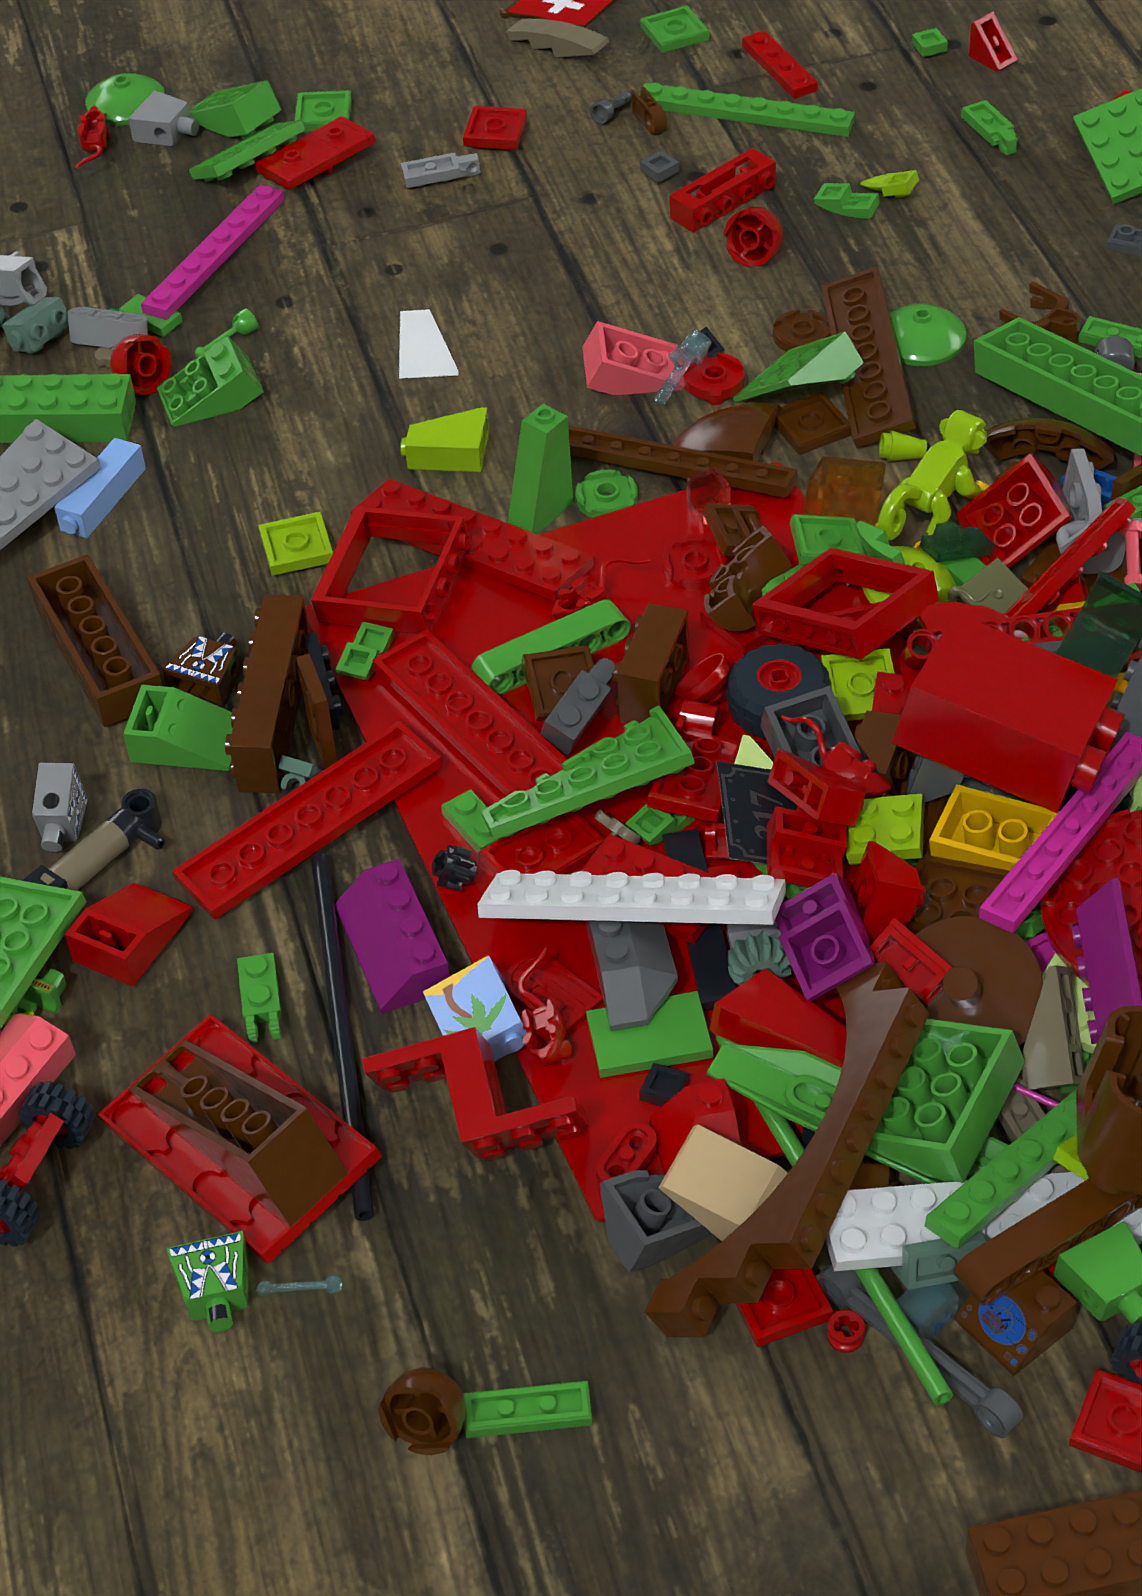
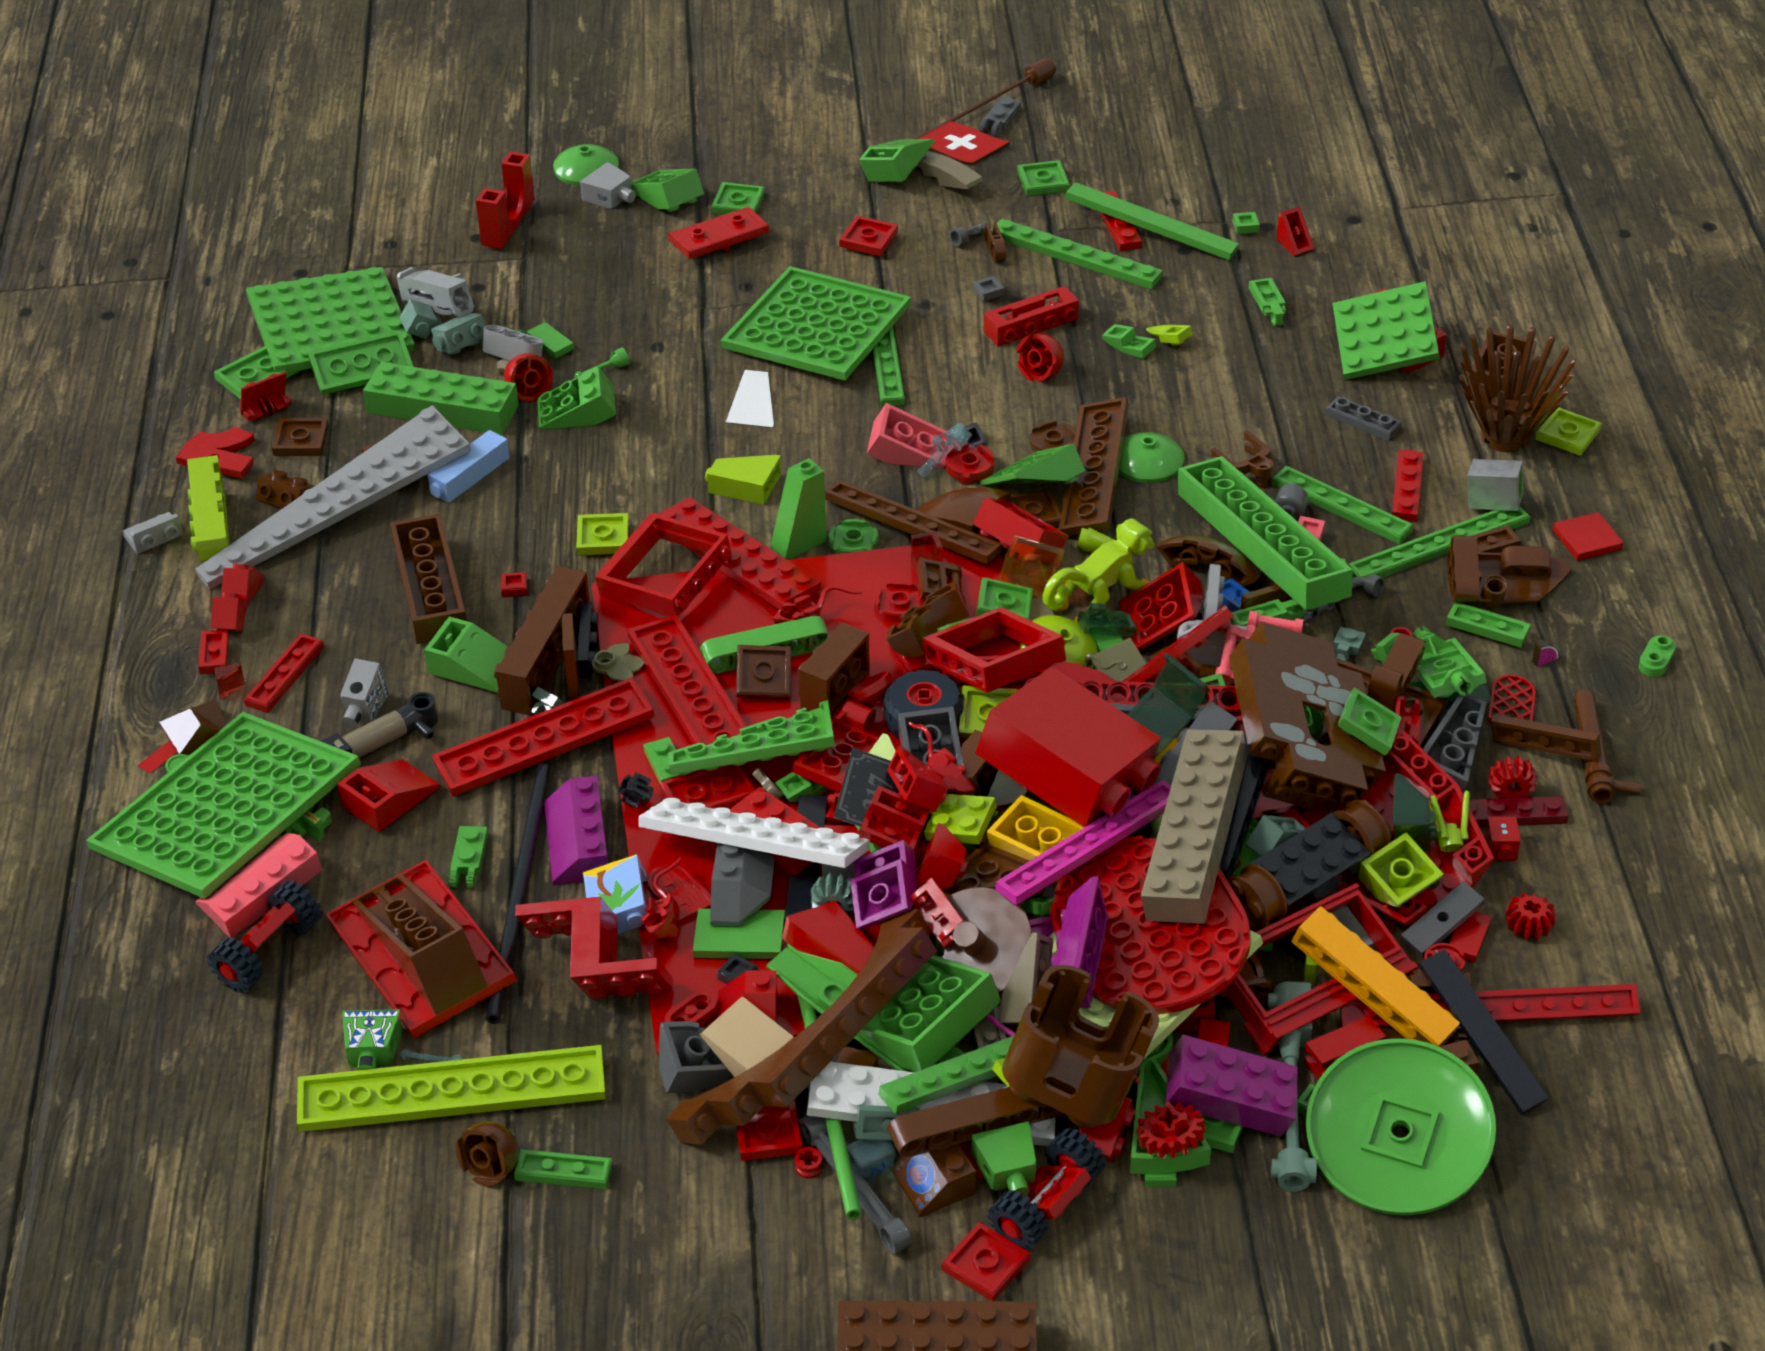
camera: 10 degrees right, 5 degrees down
red animal [75,106,110,170] -> none
dark pink plate [141,185,285,320] -> none
reddish brown torso [162,632,241,708] -> none
bright green plate [188,120,305,182] -> none
bright green slope [335,621,395,680] -> none
light grey hinge [401,152,480,188] -> none
dark grey hinge [540,658,616,756] -> none
bright green slope [856,520,905,564] -> none
none -> lime plate [297,1045,606,1132]
none -> red arch [476,151,535,249]
none -> red tile [501,572,528,597]
none -> olive plate [592,643,645,682]
none -> bright green plate [721,266,912,380]
none -> bright green slope [859,139,935,182]
none -> bright green tile [872,326,905,407]
none -> red brick [973,497,1069,564]
none -> bright green tile [1065,182,1239,260]

